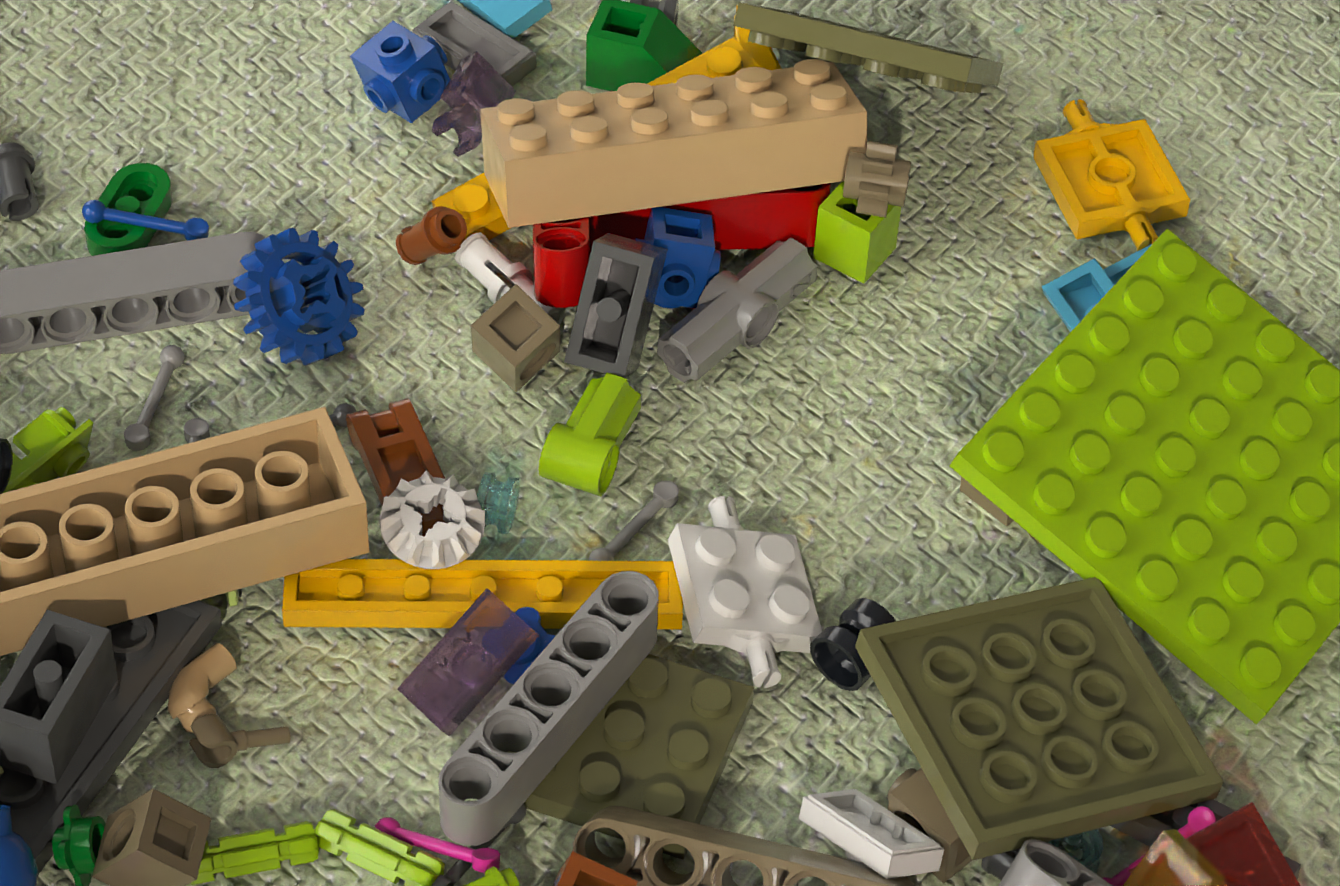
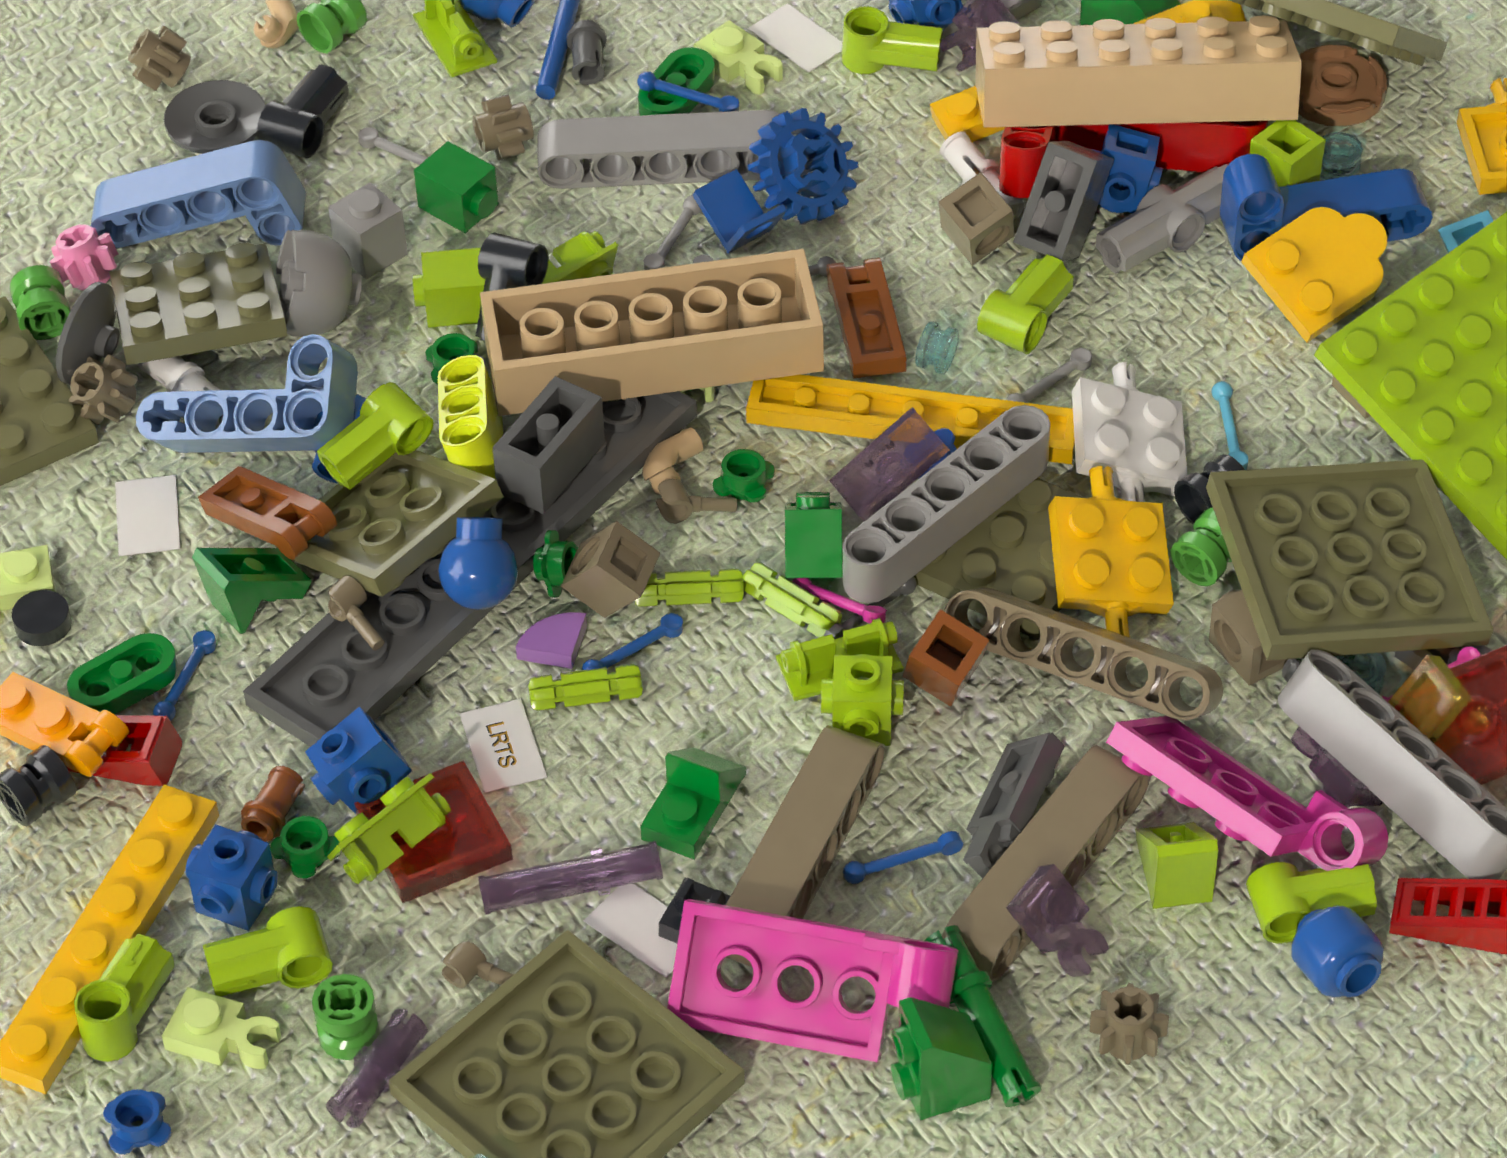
camera: 15 degrees right, 0 degrees up
white gear [380,470,485,569] -> none
dark orange pin [396,206,467,265] -> none
white plate [799,789,944,879] -> none
dark tan gear [843,141,911,217] -> none
none -> blue bracket [692,169,787,254]
none -> yellowish green plate [693,20,783,95]
none -> green plate [713,449,775,503]
none -> white sticker [747,3,842,73]
none -> green slope [785,492,843,578]
none -> lime piece [841,6,943,74]
none -> yellow plate [1048,466,1174,638]
none -> bright green wheel [1171,508,1232,587]
none -> medium azure hinge [1211,381,1248,470]
none -> blue beam [1220,154,1432,261]
none -> yellow plate [1241,207,1387,343]
none -> medium nougat tile [1298,45,1387,127]
none -> clear light blue bush [1320,132,1363,180]

